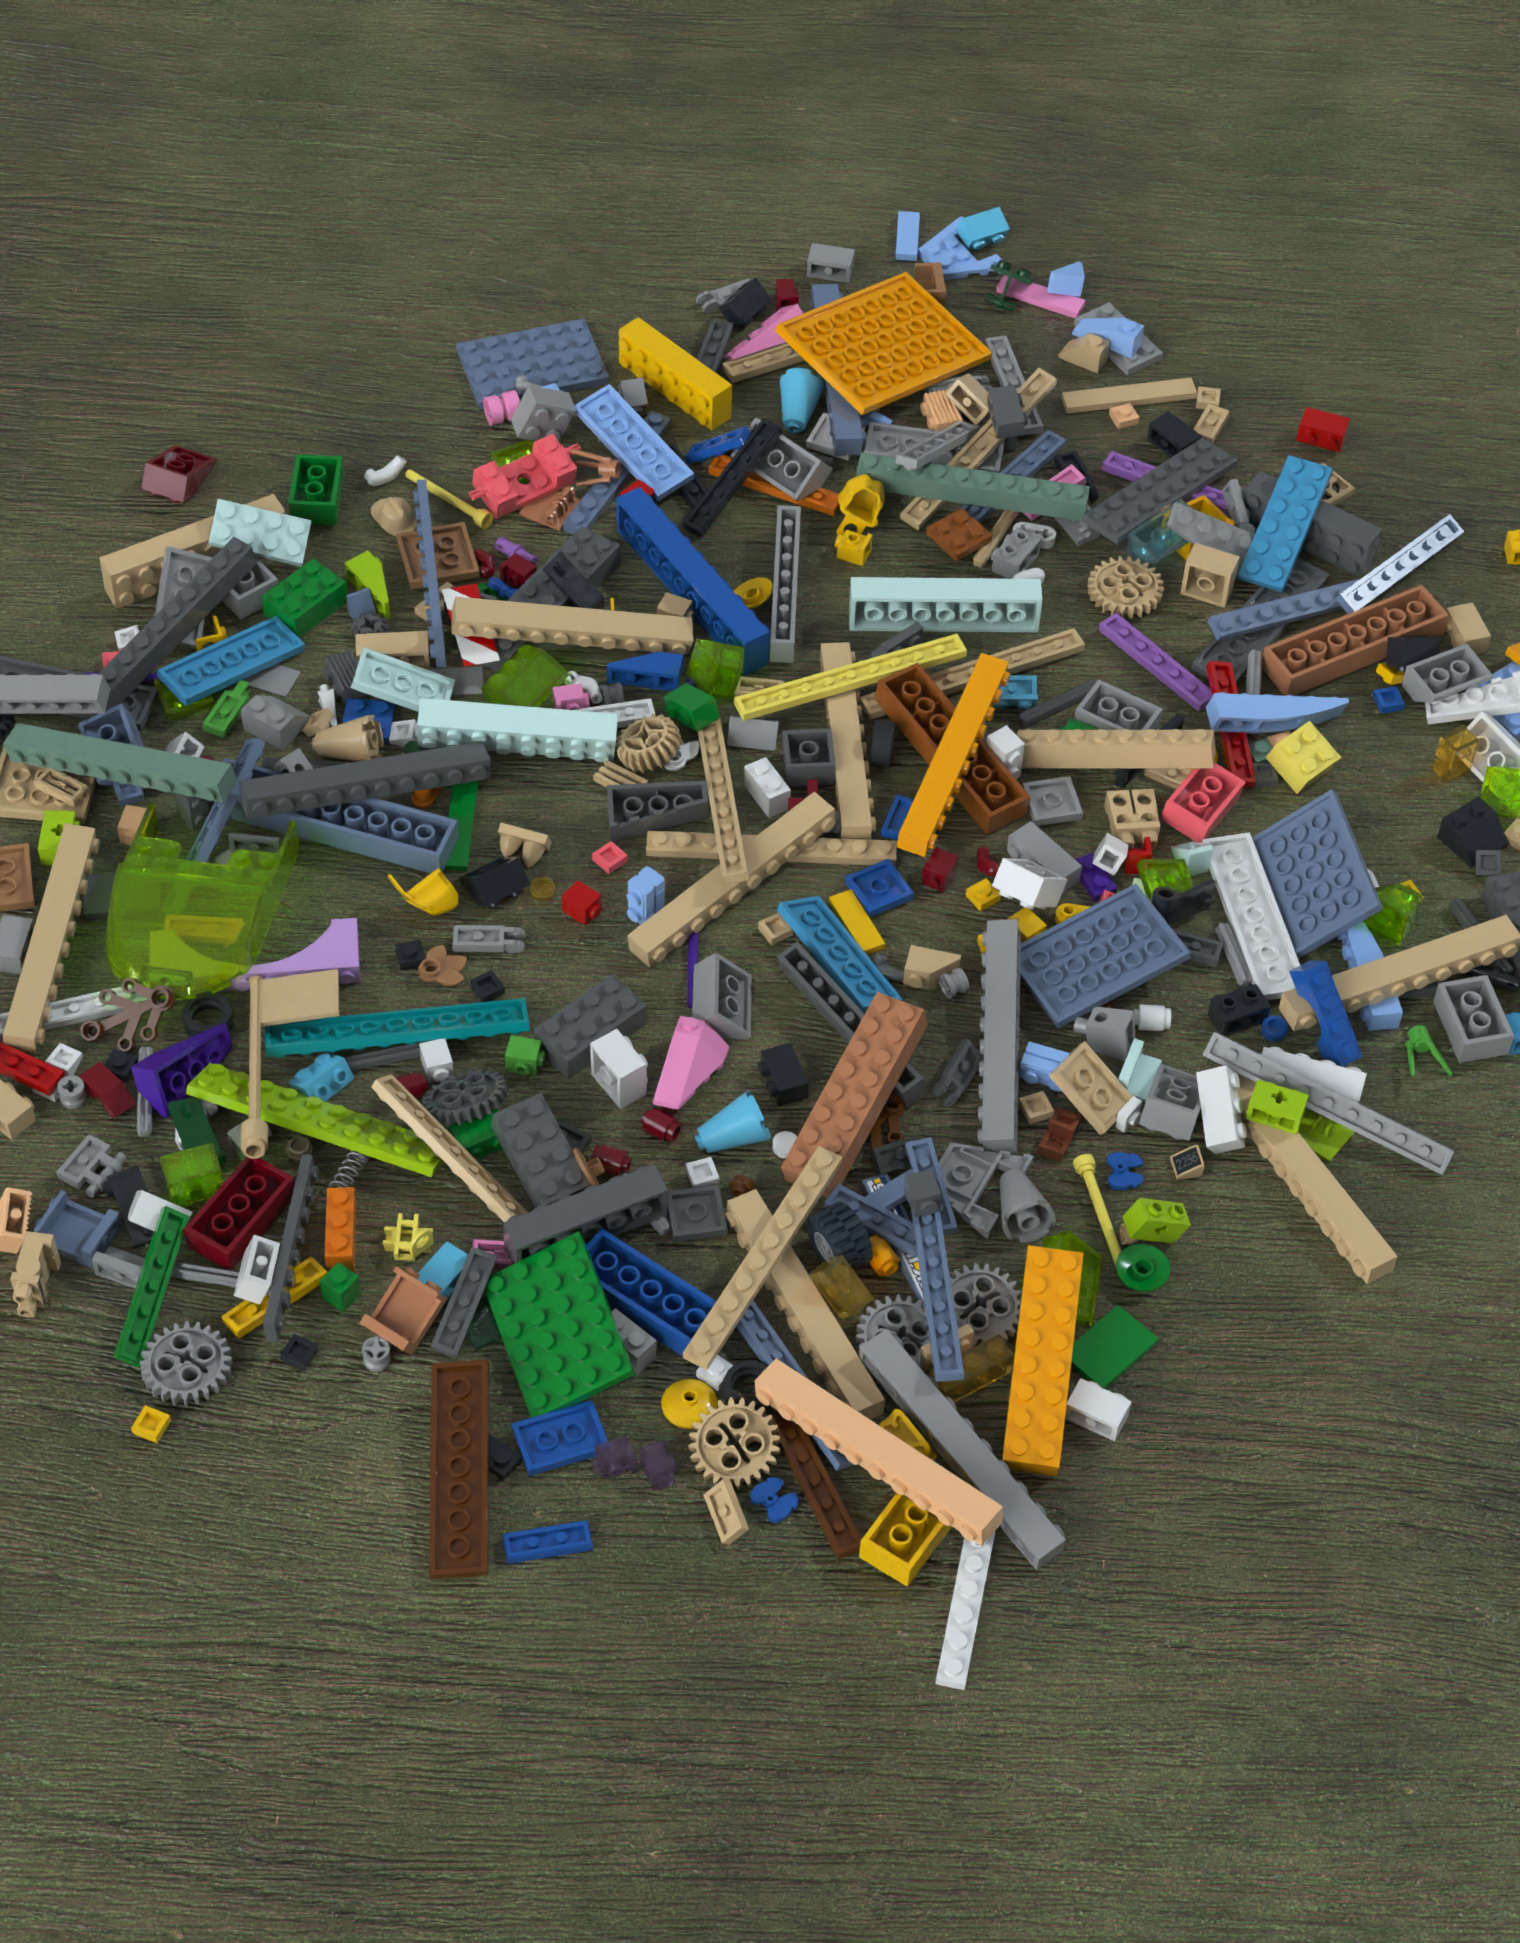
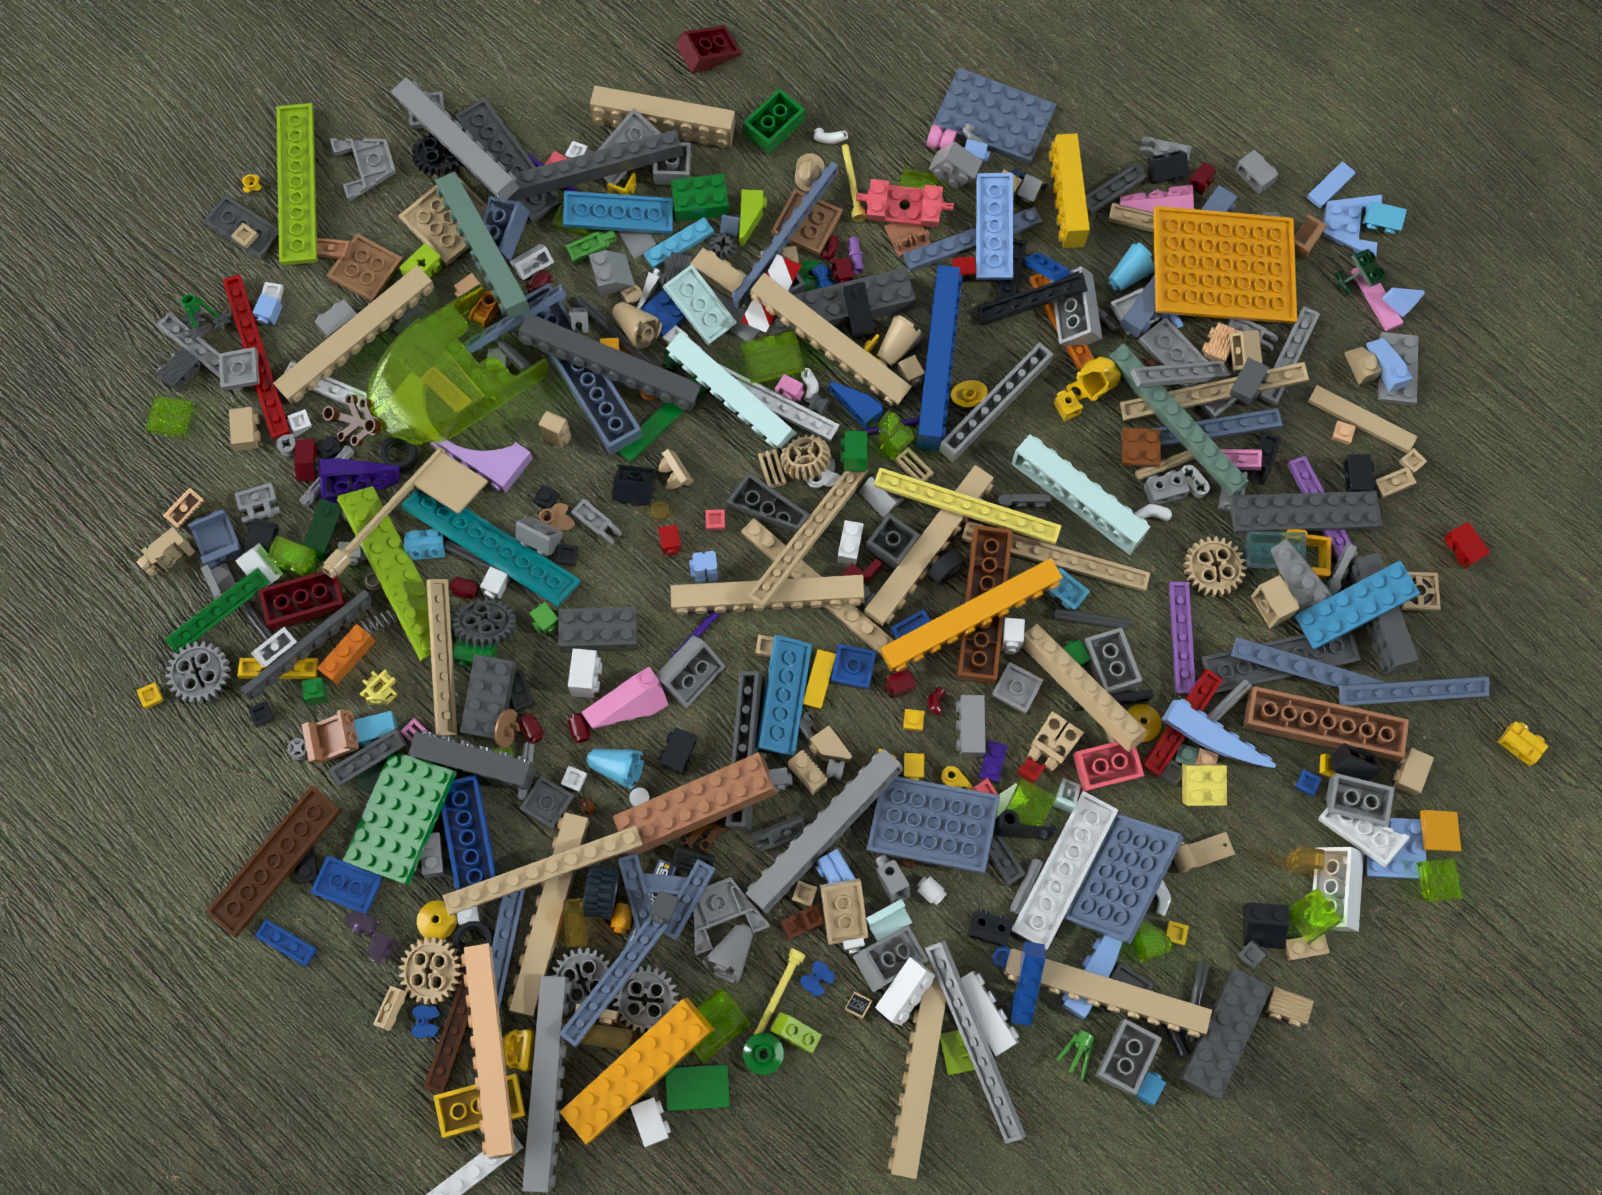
camera: 40 degrees right, 20 degrees up
tan tile [34,768,90,808] -> none
light aqua plate [208,499,311,567] -> none
yellow piece [387,868,459,916] -> none
nougat plant [570,449,620,487] -> none
white brick [992,858,1068,910] -> none
white brick [1092,833,1129,875] -> none
lime brick [1246,1079,1309,1135] -> none
none -> orange piece [468,291,499,328]
none -> light grey slope [516,516,564,556]
none -> tan brick [539,411,571,448]
none -> medium azure plate [644,217,714,270]
none -> tan brick [788,750,827,796]
none -> tan cone [876,315,925,367]
none -> tan door [1173,832,1235,873]

